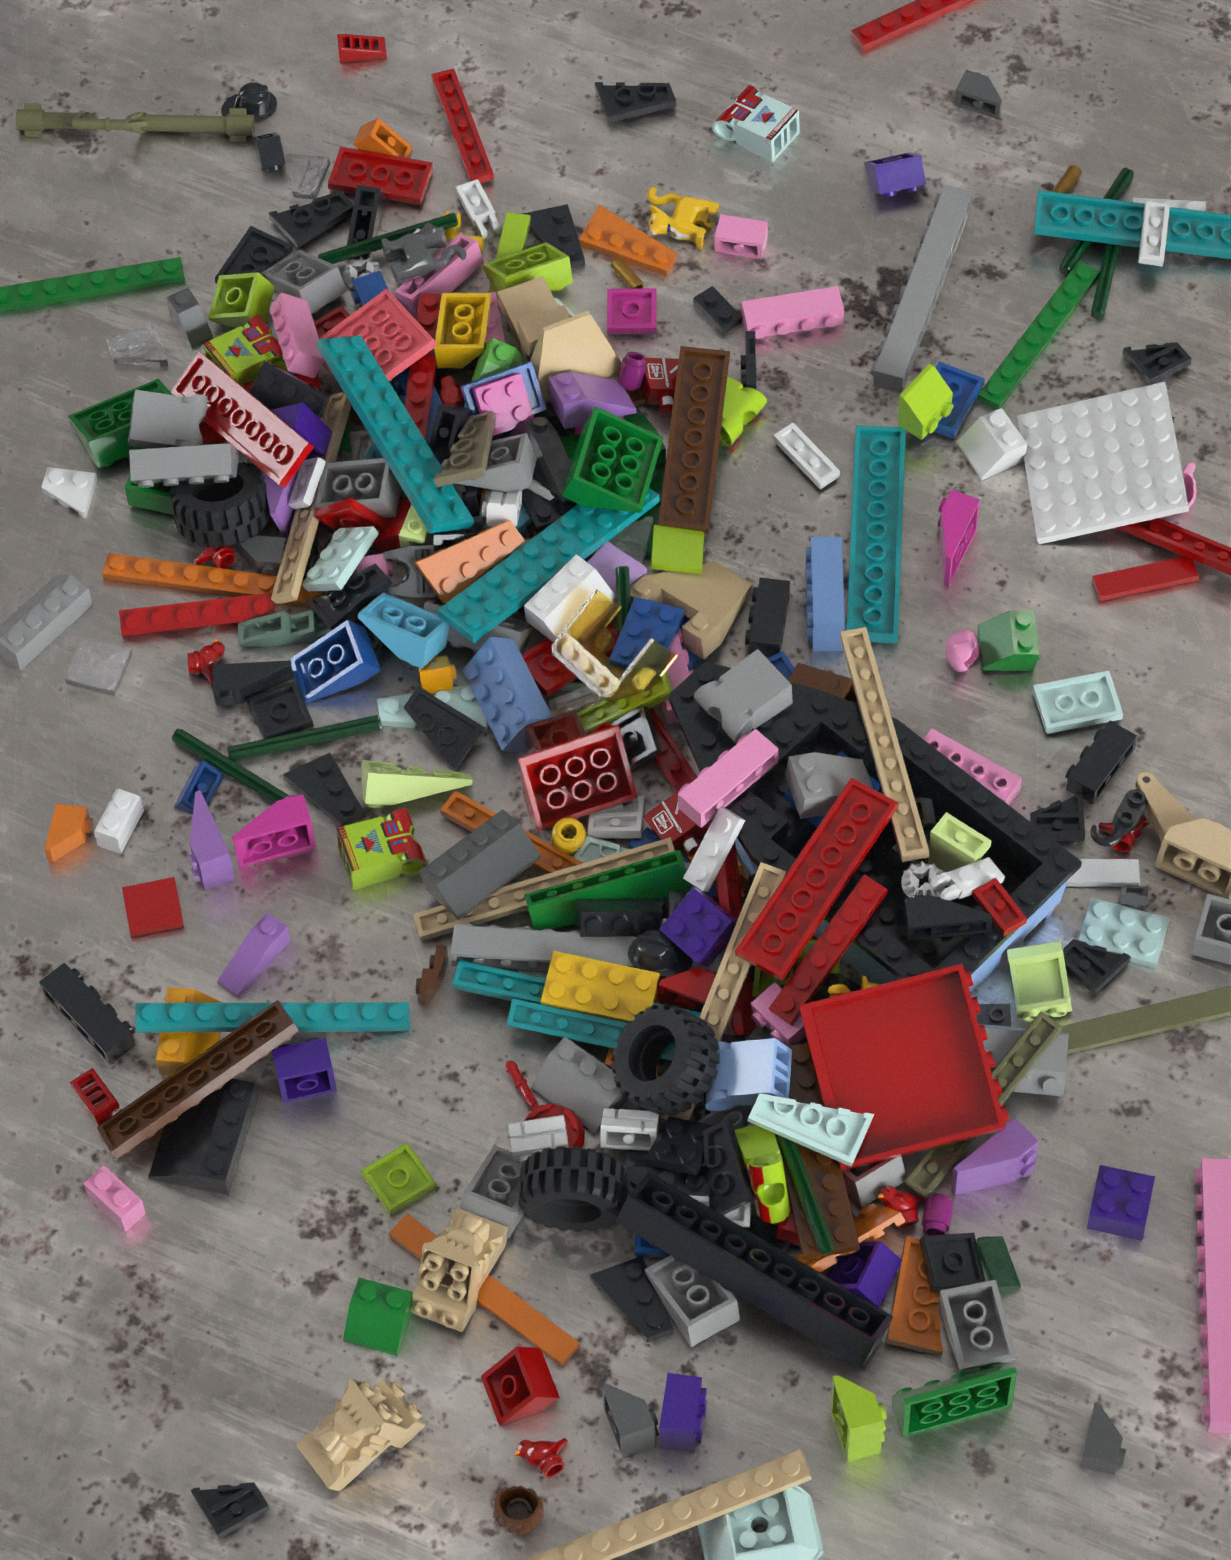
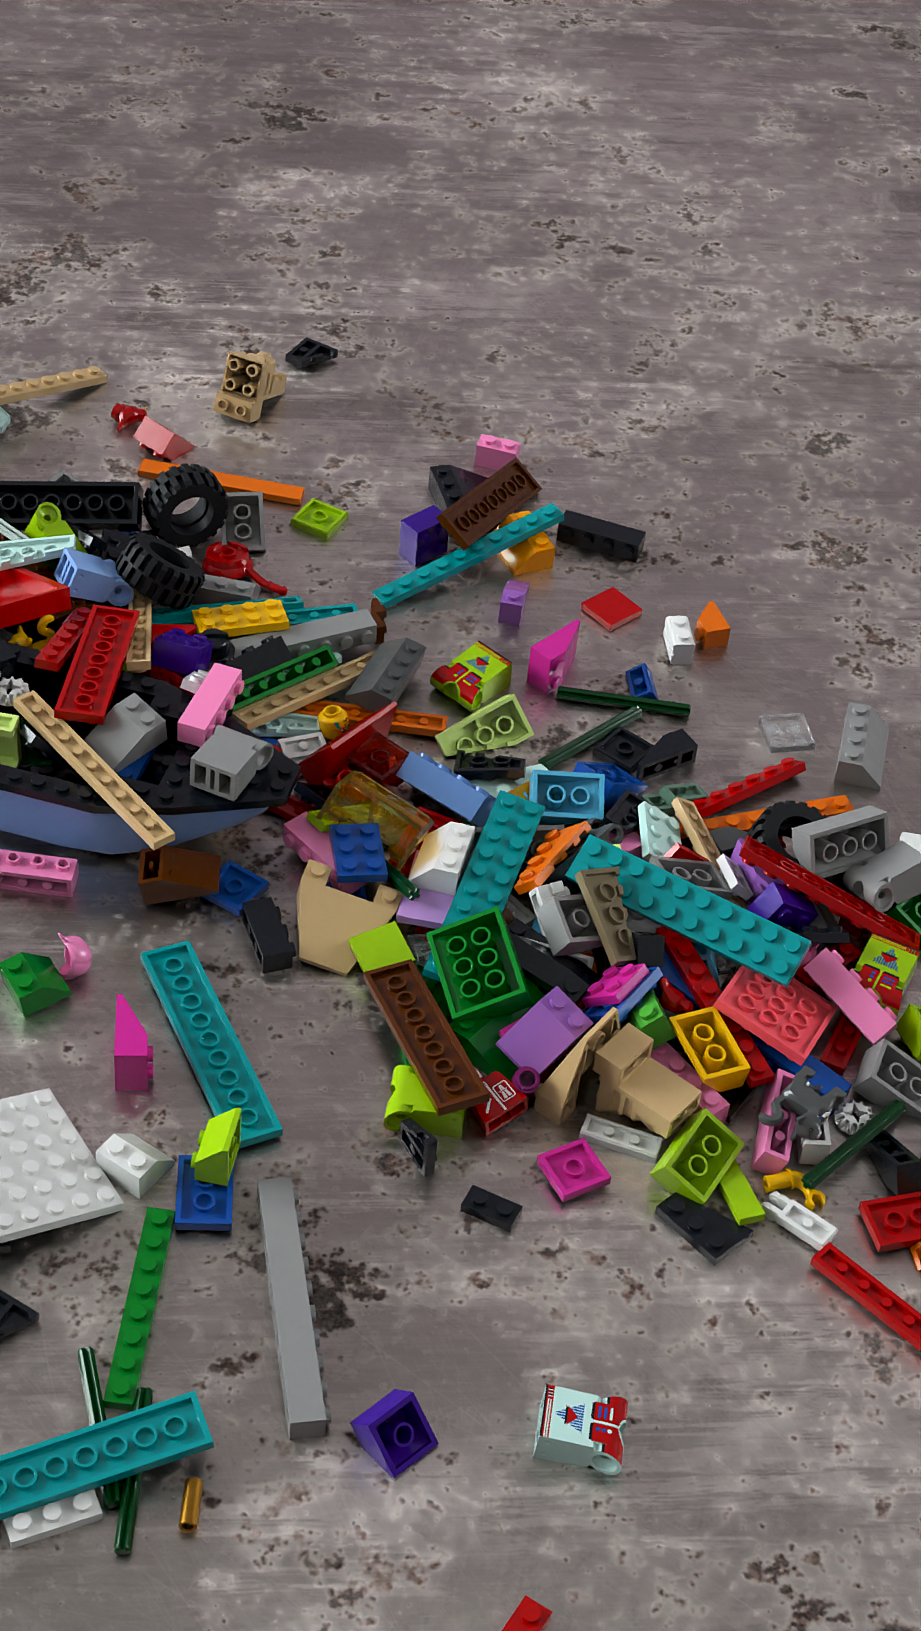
camera: 145 degrees right, 15 degrees down
red slope [70,1068,122,1125] -> none
red animal [187,639,225,687] -> none
medium lavender slope [188,790,235,891] -> none
black wing [283,753,365,827] -> none
green slope [343,1277,413,1356] -> none
tan brick [410,1208,508,1332] -> none
reddish brown hair [492,1486,544,1535] -> none
white brick [508,1115,569,1164] -> none
orange wing [579,204,677,277] -> none
black wing [595,82,676,123] -> none
dark grey slope [602,1384,659,1459] -> none
pearl gold hinge [610,258,645,289] -> none
yellow animal [647,186,720,250] -> none
dark purple brick [659,1373,707,1453] -> none
bright pink brick [714,214,768,260] -> none
bright pink brick [741,286,844,339] -> none
white plate [773,423,840,489] -> none
medium blue brick [805,537,845,652] -> none
dark grey slope [955,70,1002,119] -> none
white tile [1138,201,1170,267] -> none

